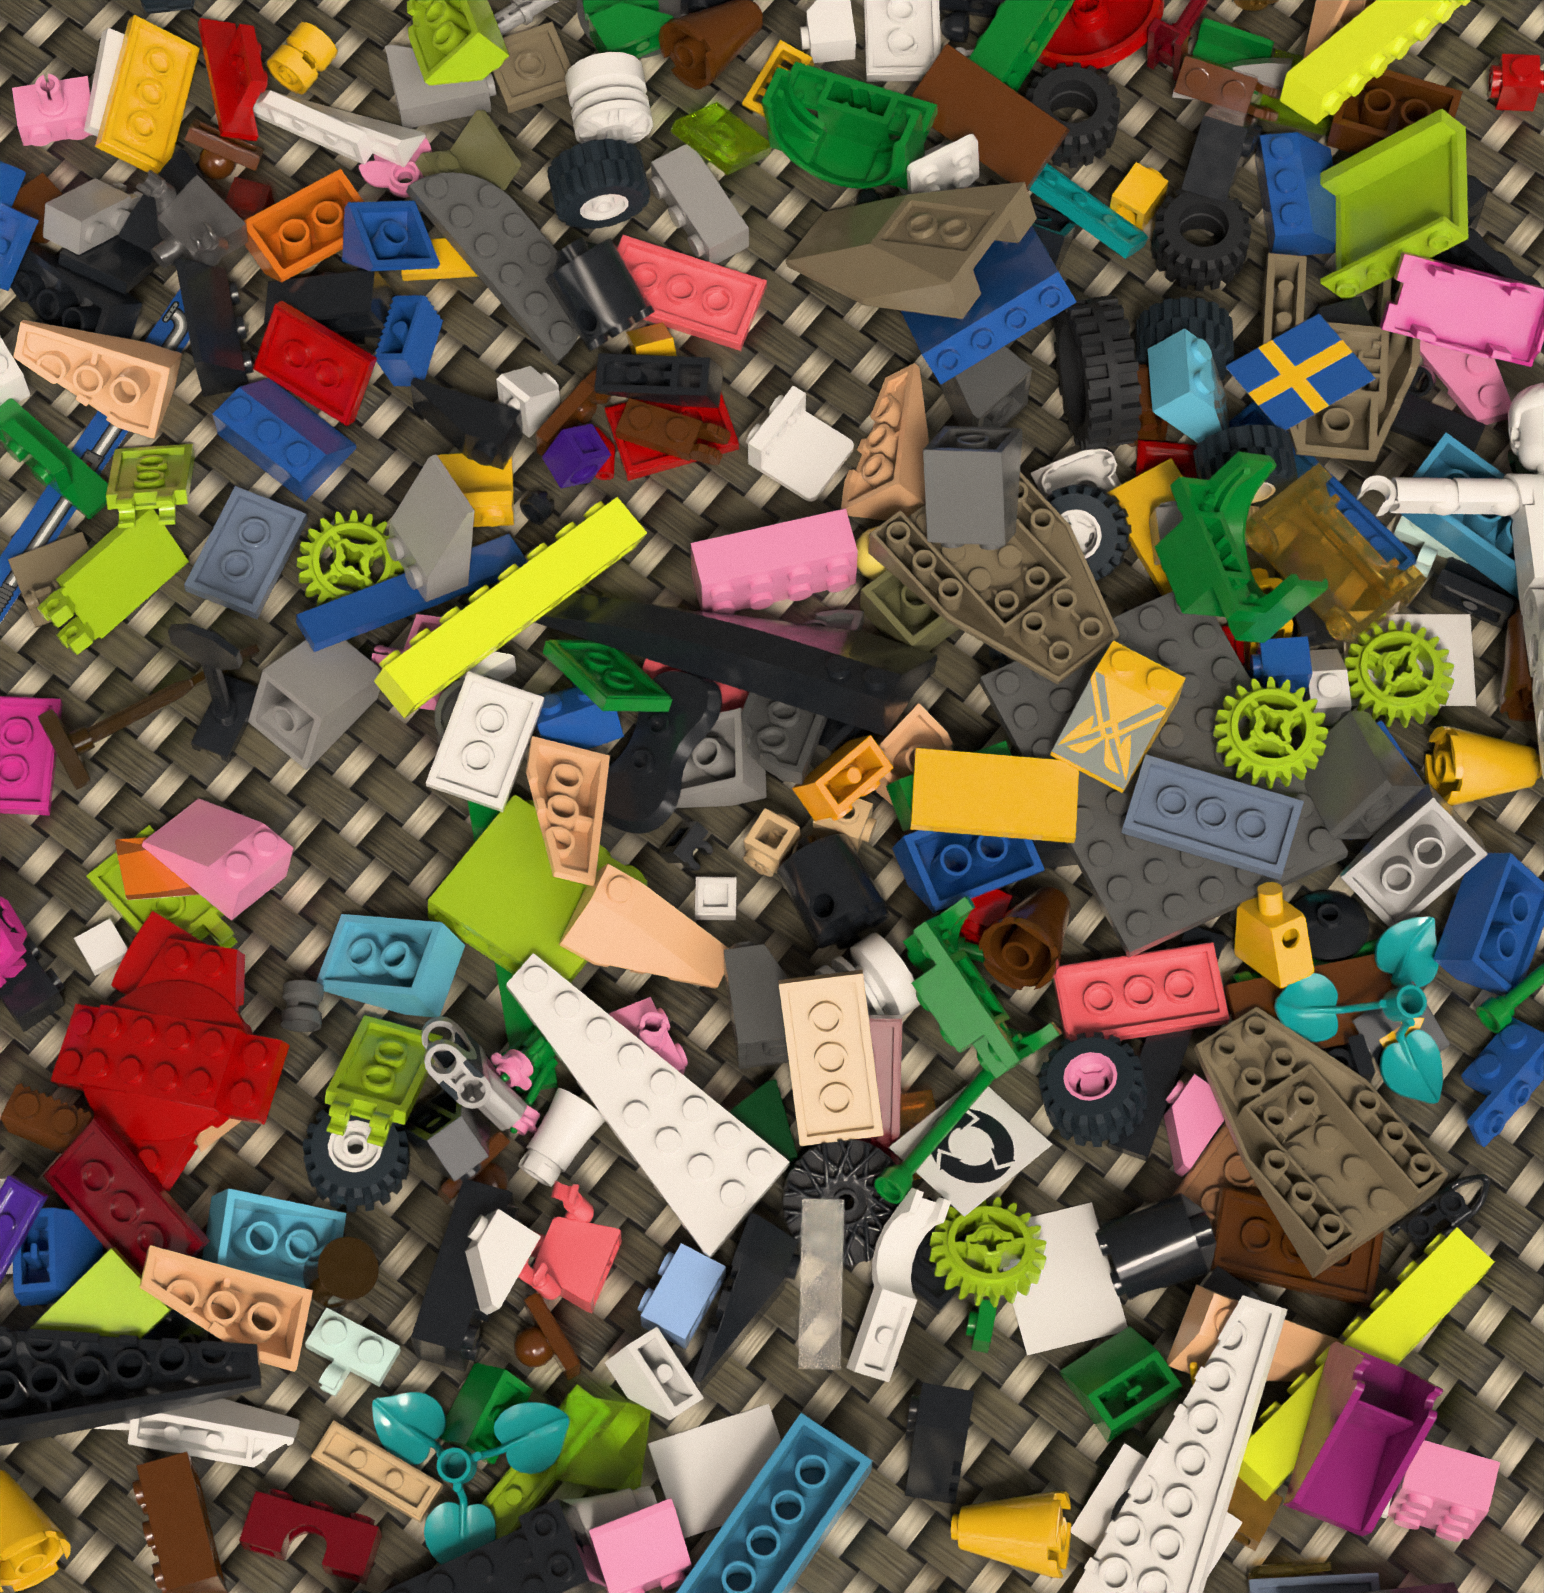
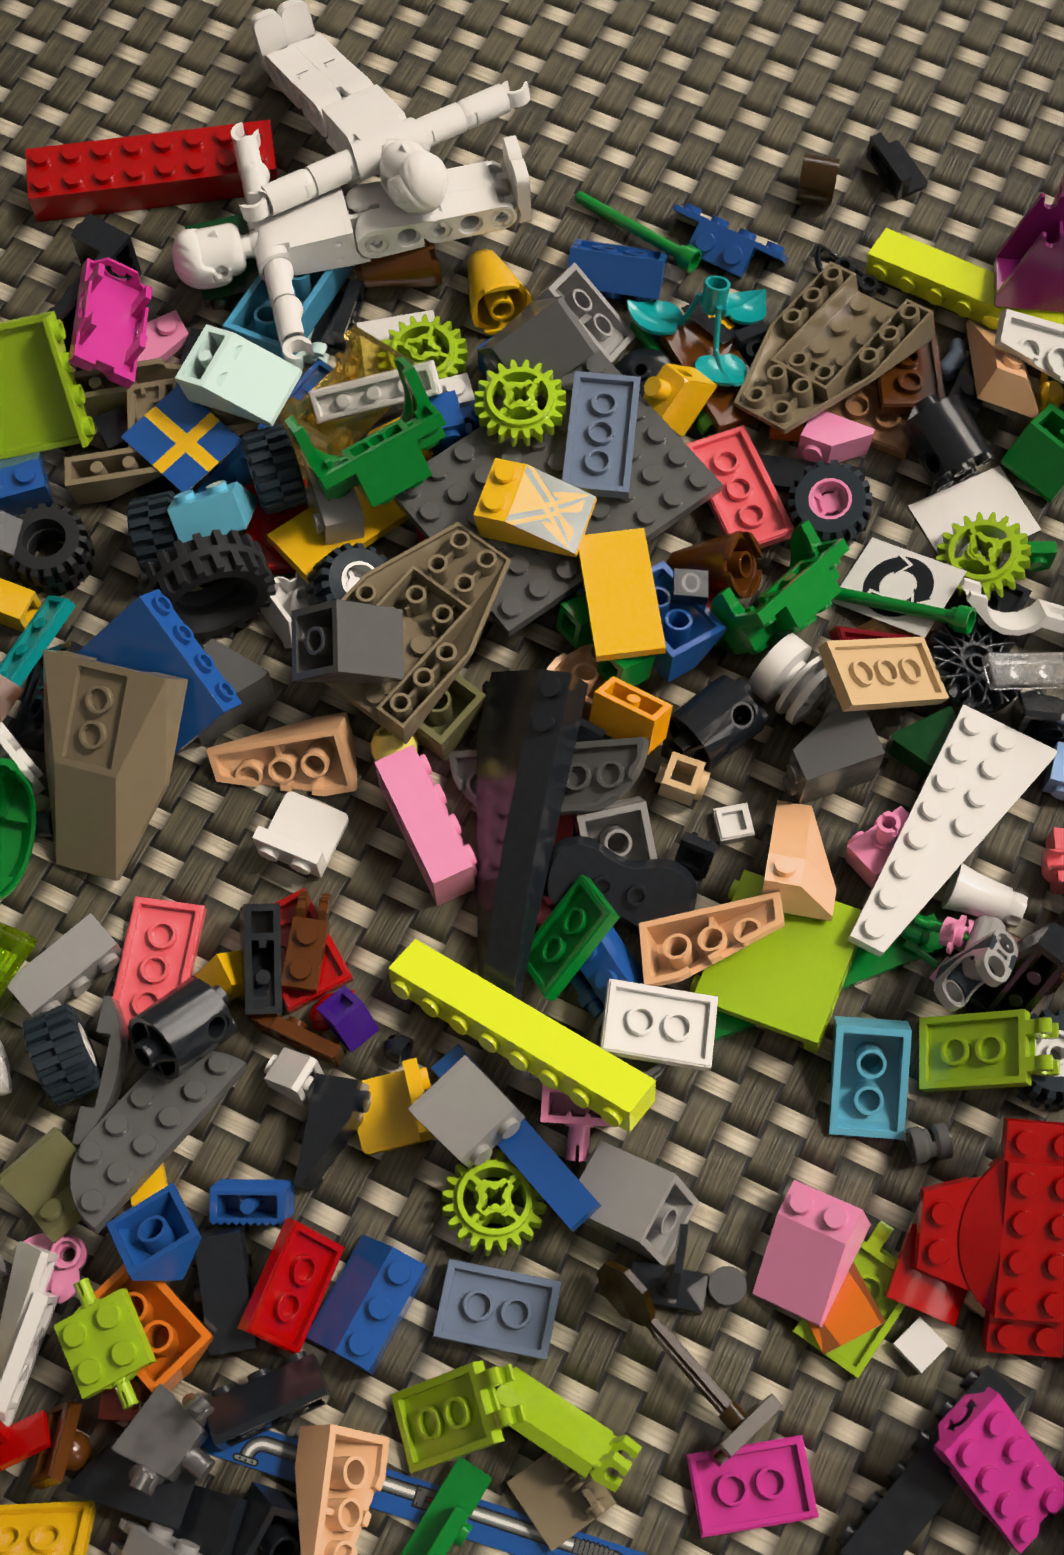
camera: 100 degrees left, 0 degrees up
none -> lime plate [53,1278,157,1410]
none -> dark grey slope [72,995,128,1145]
none -> light aqua slope [175,324,303,427]
none -> white tile [308,360,442,424]
none -> tile [672,568,708,605]
none -> dark grey tile [708,1266,747,1307]
none -> sand blue arm [940,338,966,382]

